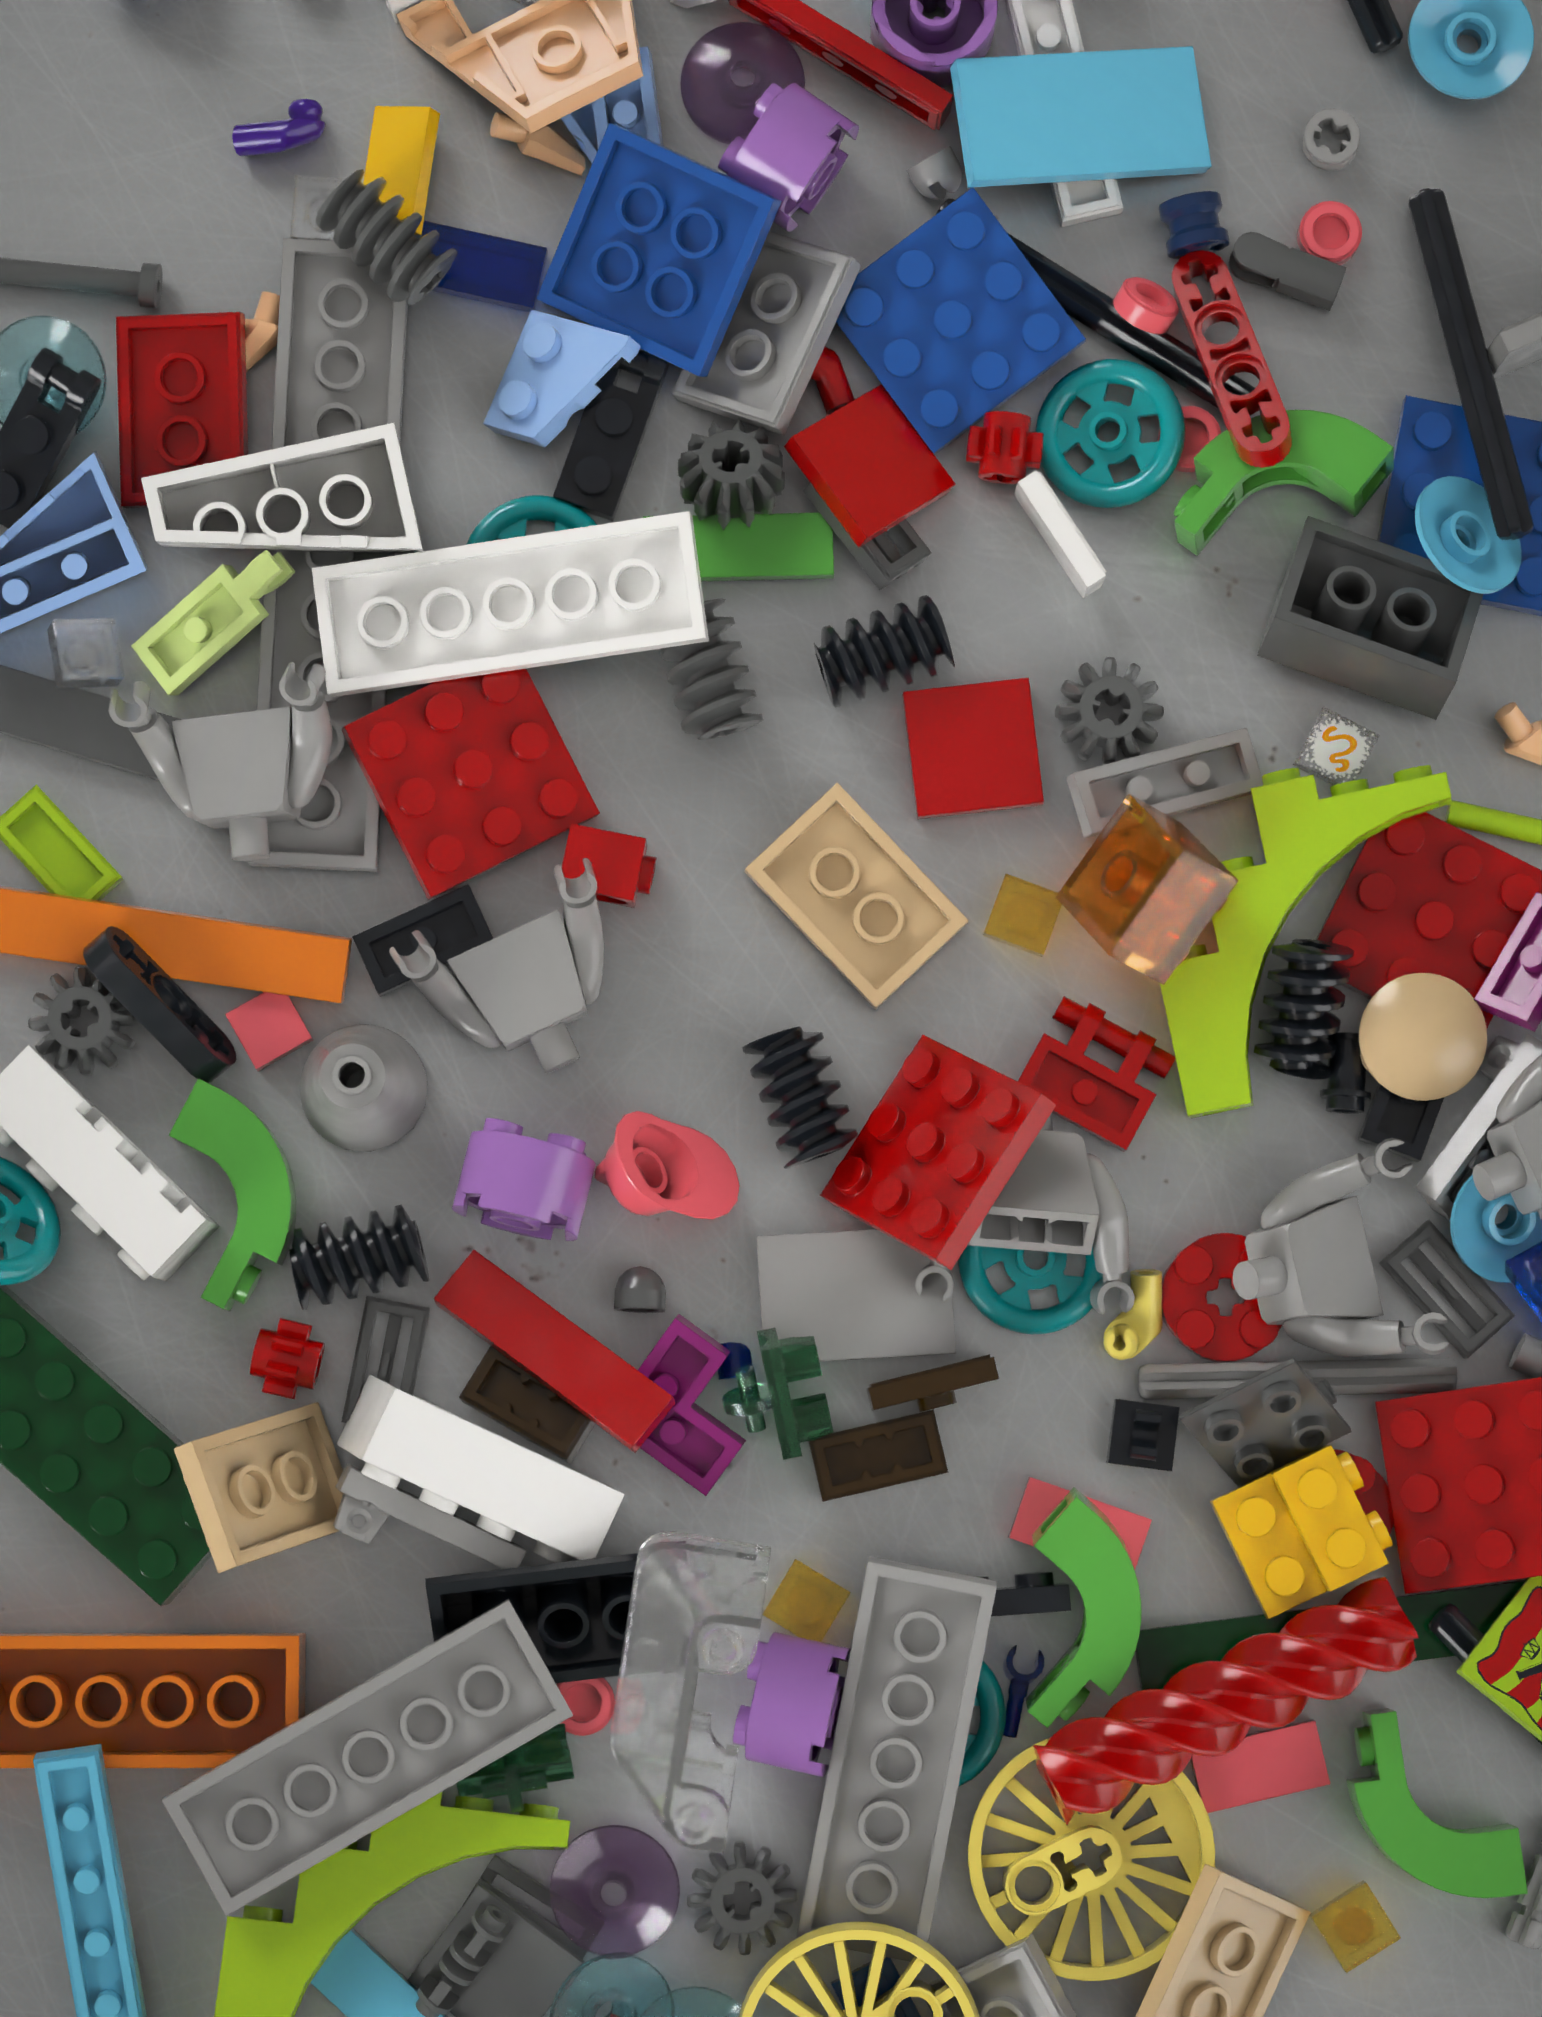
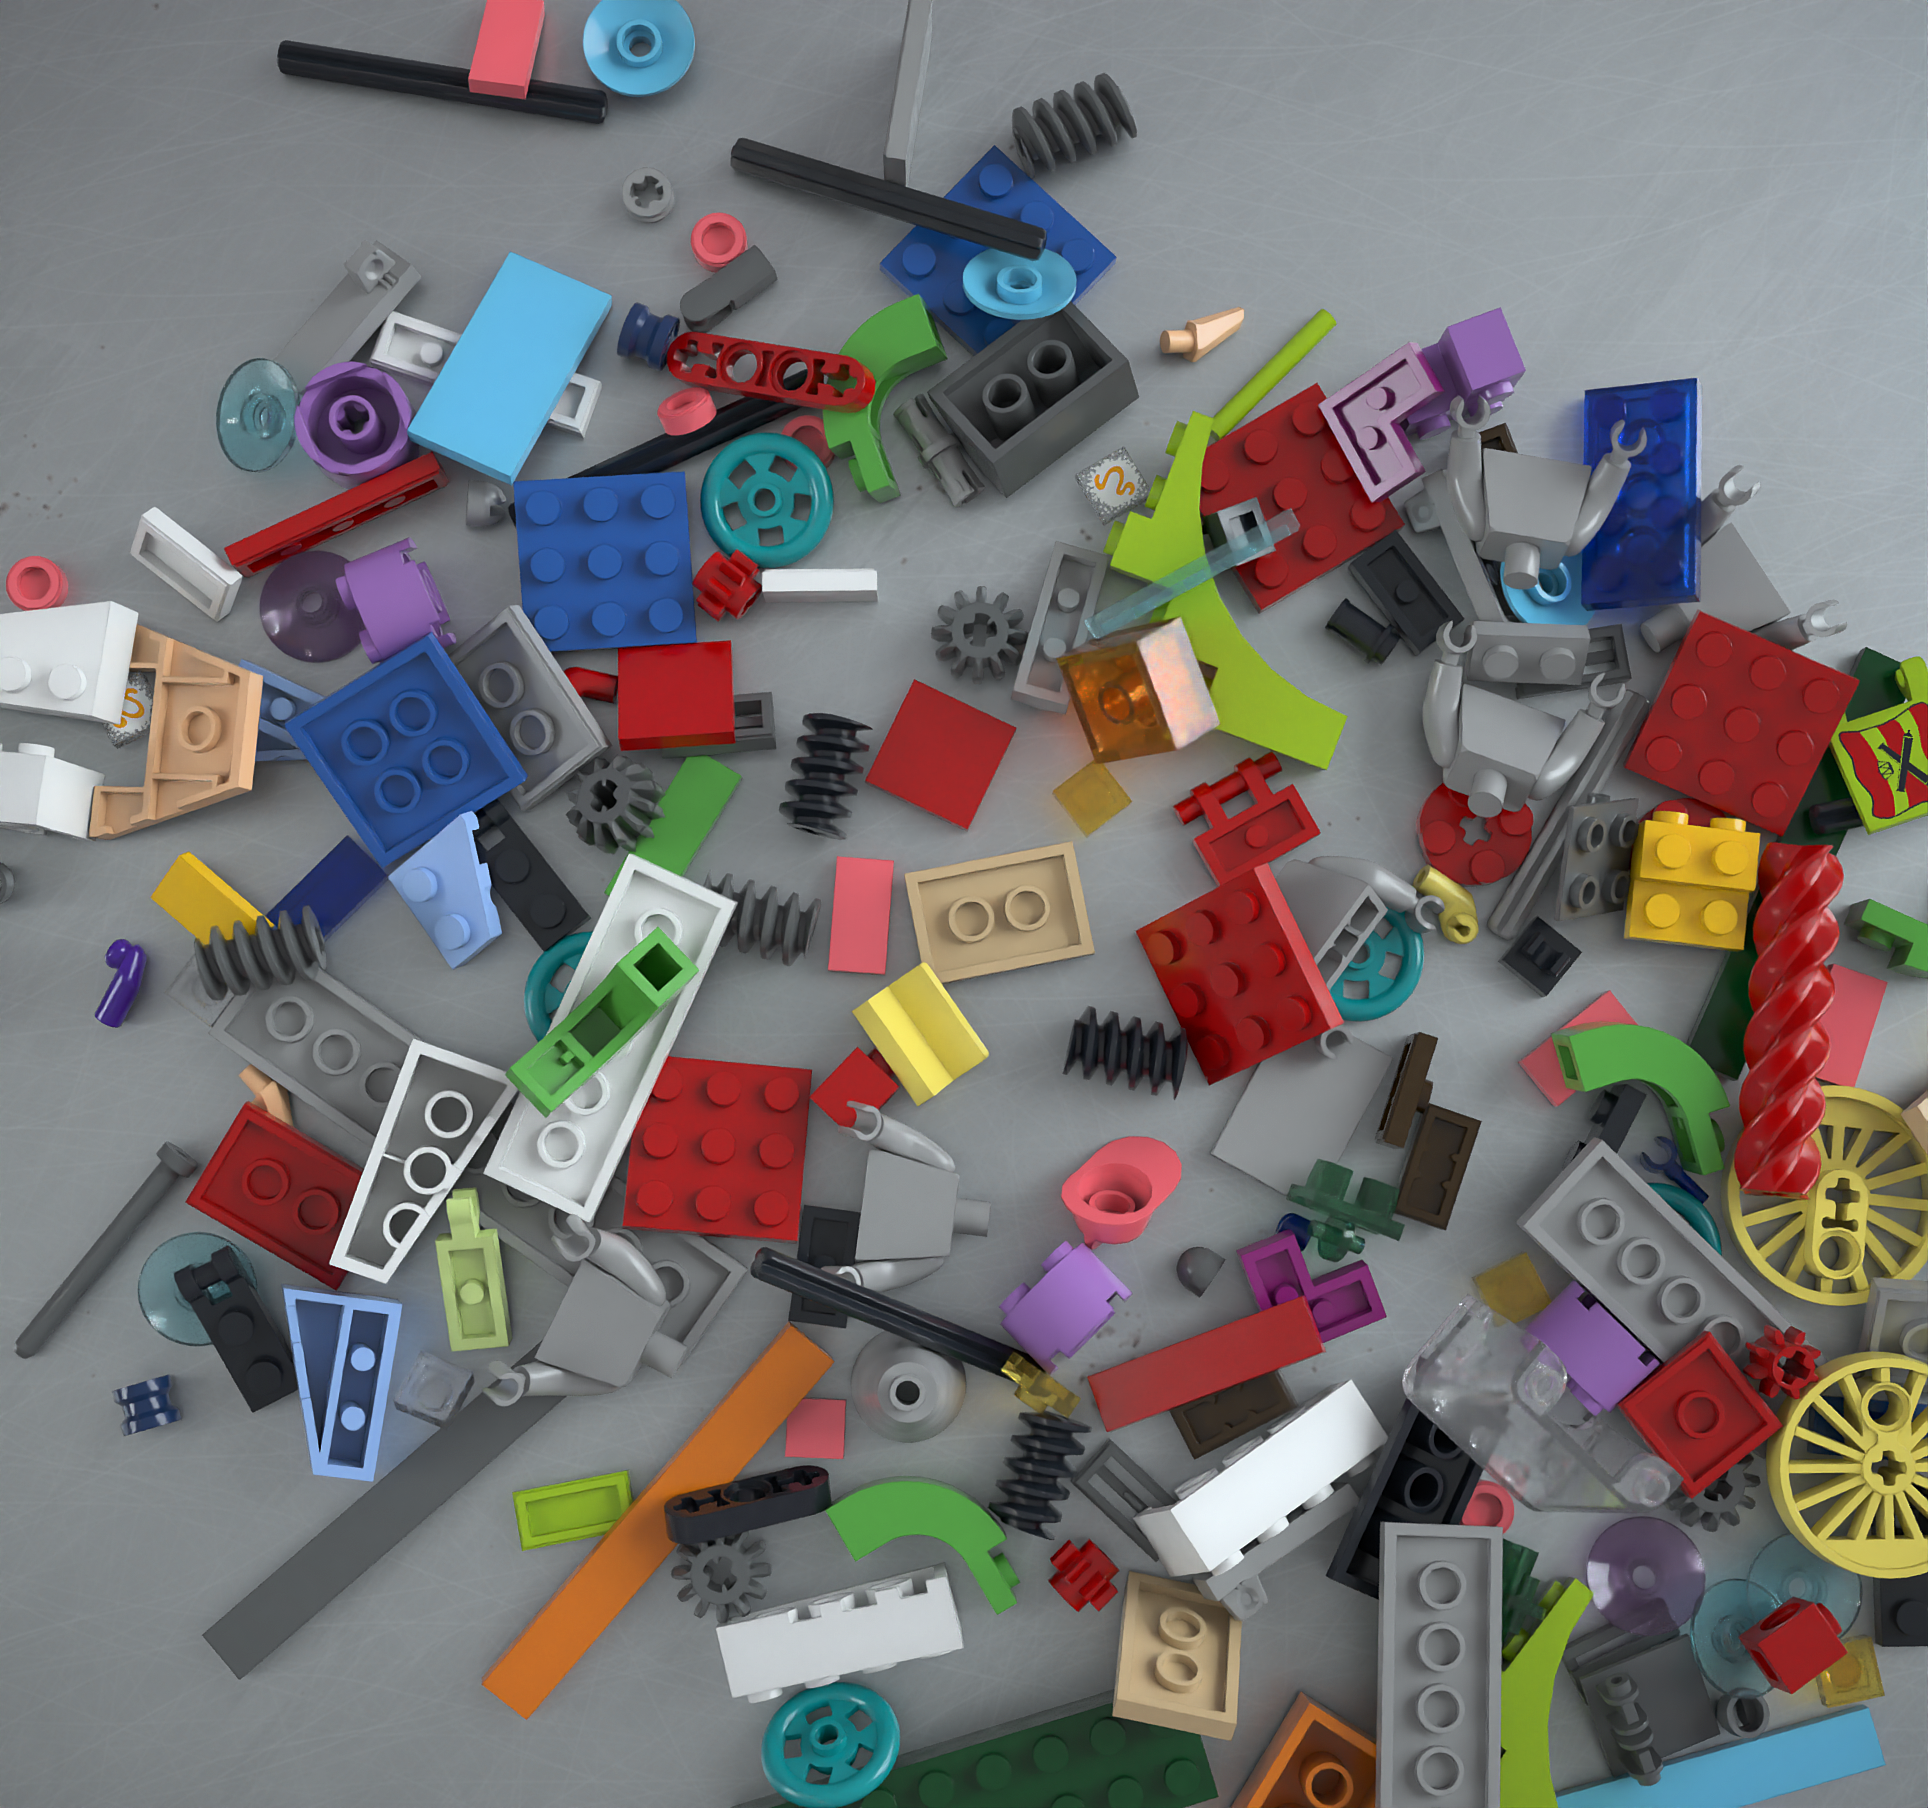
camera: 60 degrees left, 0 degrees up
light nougat bar [490,112,586,175] -> none
black piece [1254,939,1354,1080] -> none
tan dish [1359,973,1487,1101] -> none
none -> bright green arch [505,927,699,1118]
none -> black axle [750,1247,1046,1389]
none -> coral tile [828,856,894,976]
none -> light yellow panel [852,962,989,1106]
none -> light grey pin [893,394,985,508]
none -> clear yellow plate [1001,1352,1081,1418]
none -> clear light blue tile [1084,508,1300,640]
none -> tile [1202,497,1276,571]
none -> light grey plate [1465,621,1591,685]
none -> red tile [1617,1331,1783,1499]
none -> red gear [1743,1325,1821,1399]

